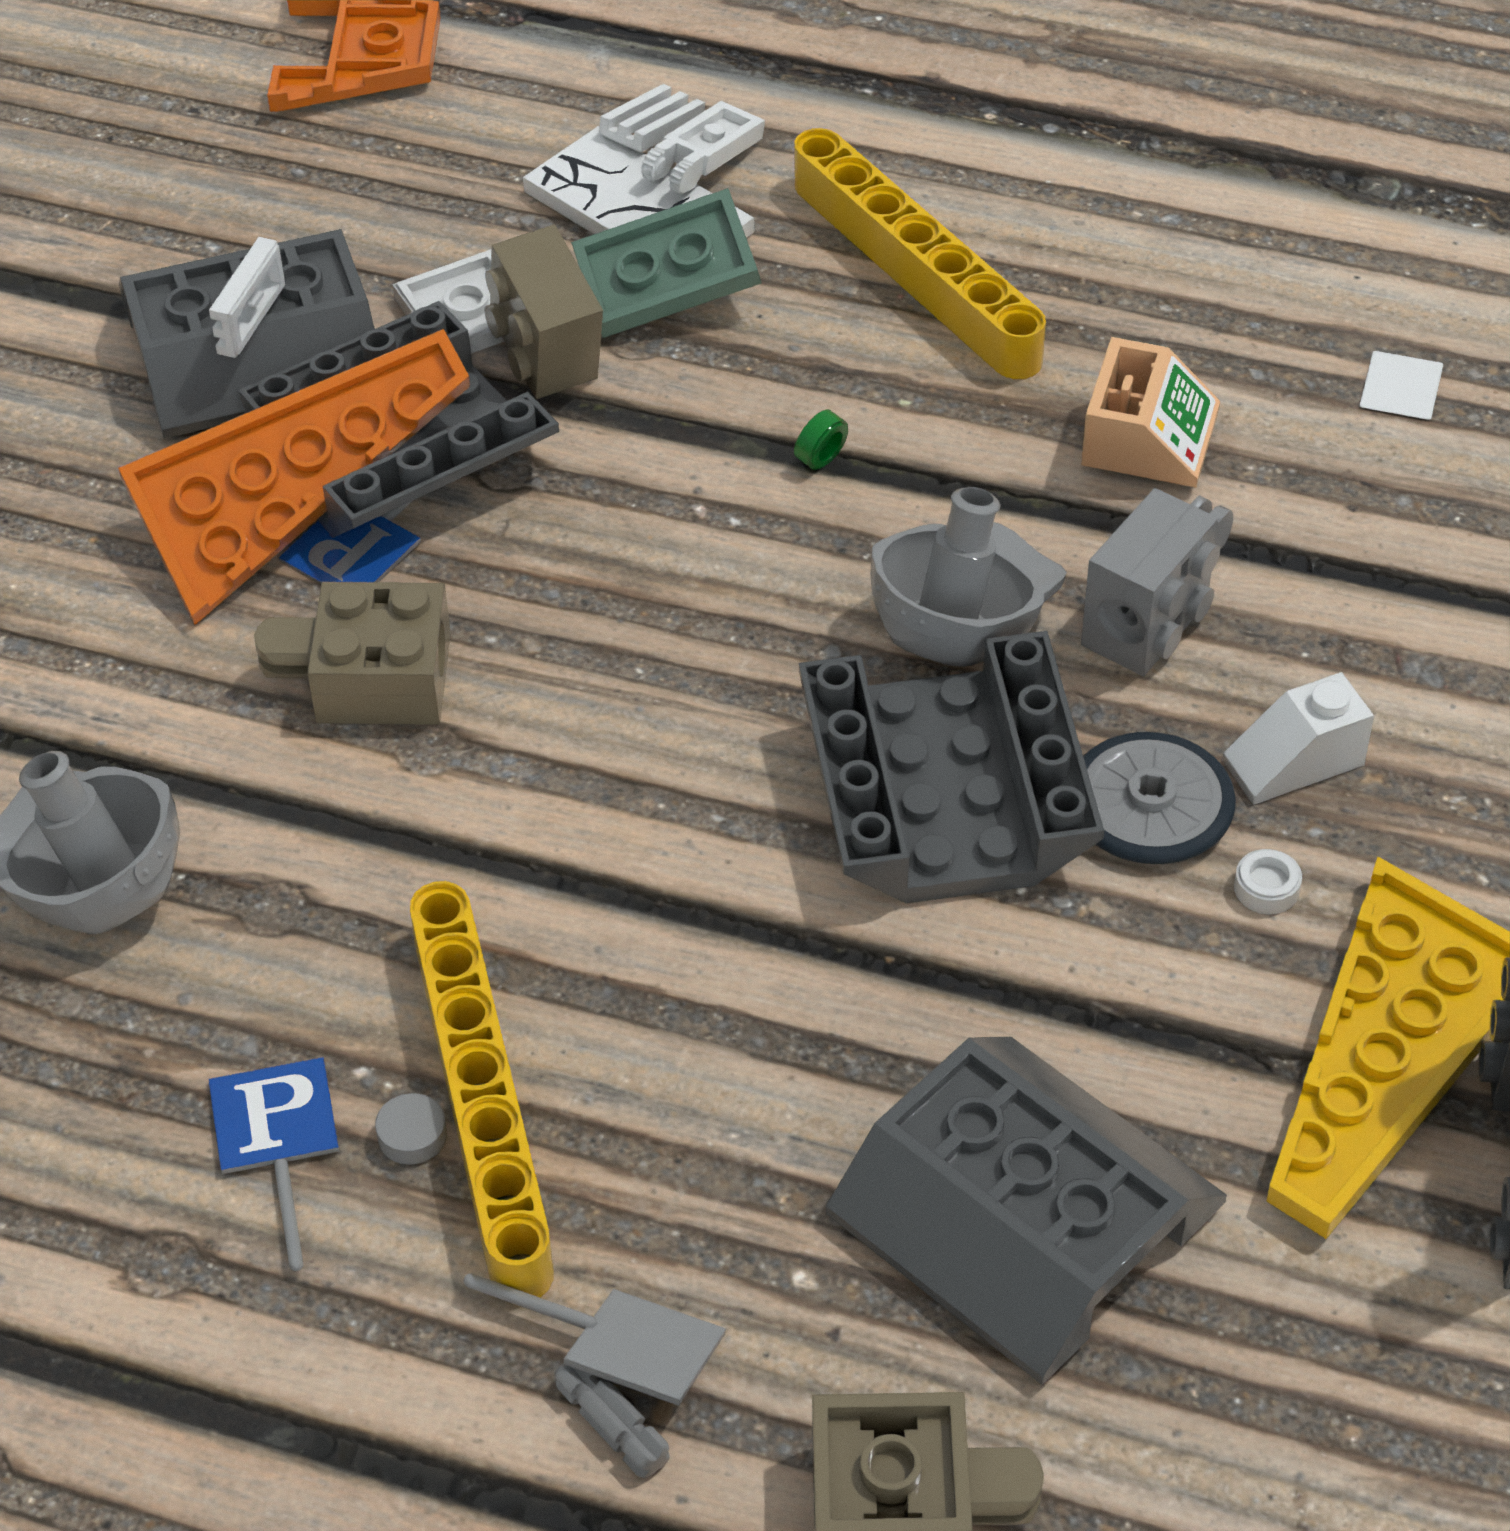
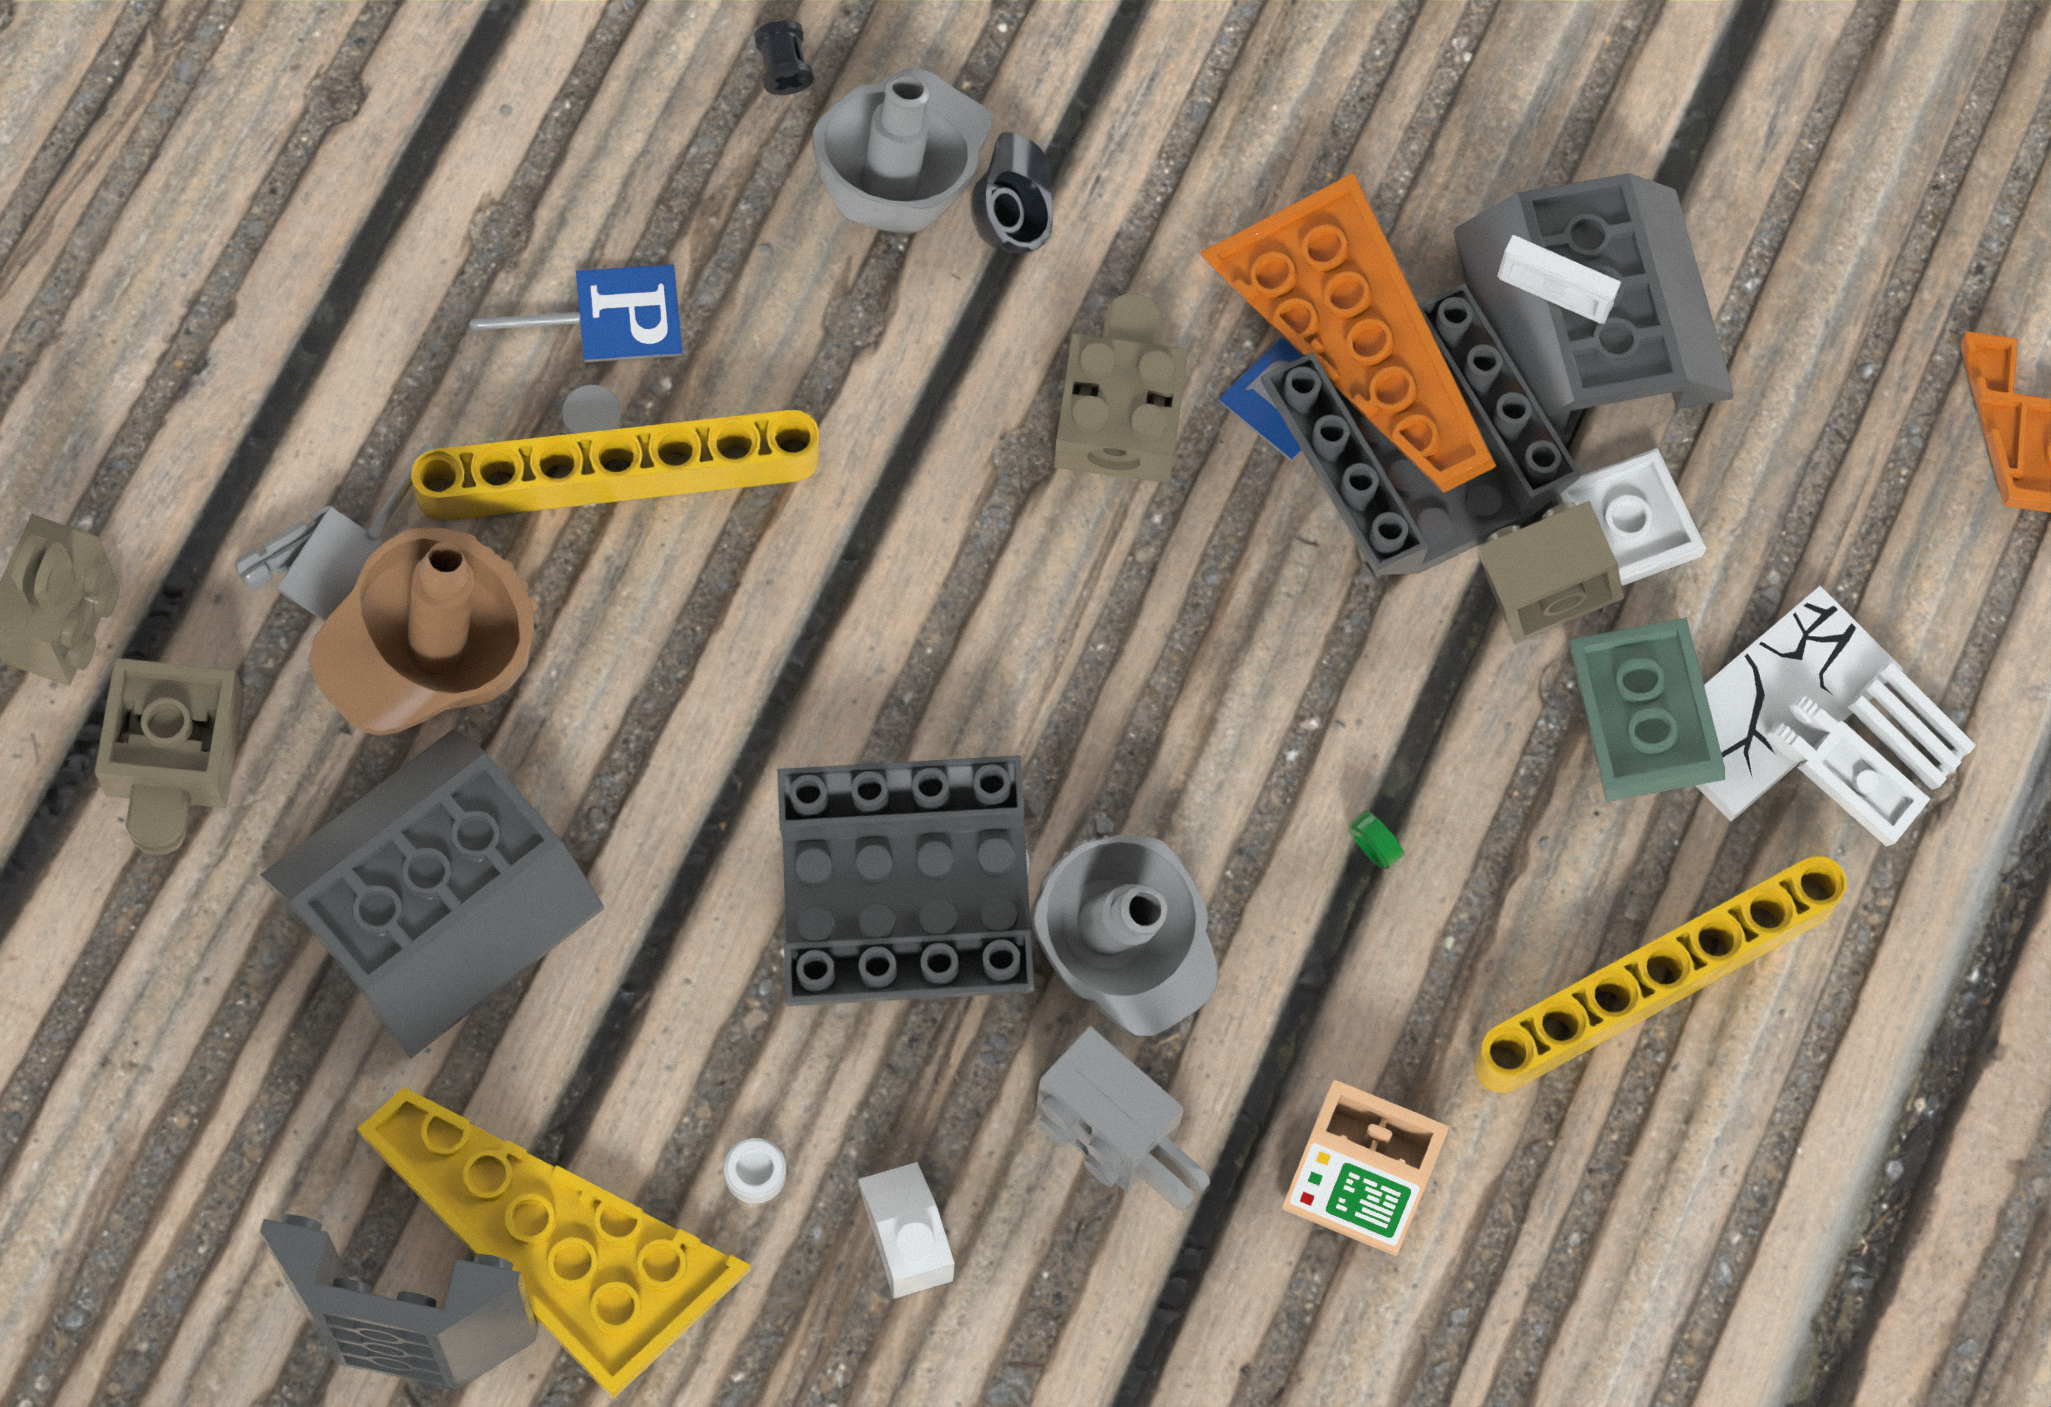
camera: 90 degrees right, 20 degrees up
light grey wheel [1083,732,1236,864] -> none
none -> medium nougat piece [309,527,538,736]
none -> black piece [970,132,1053,253]

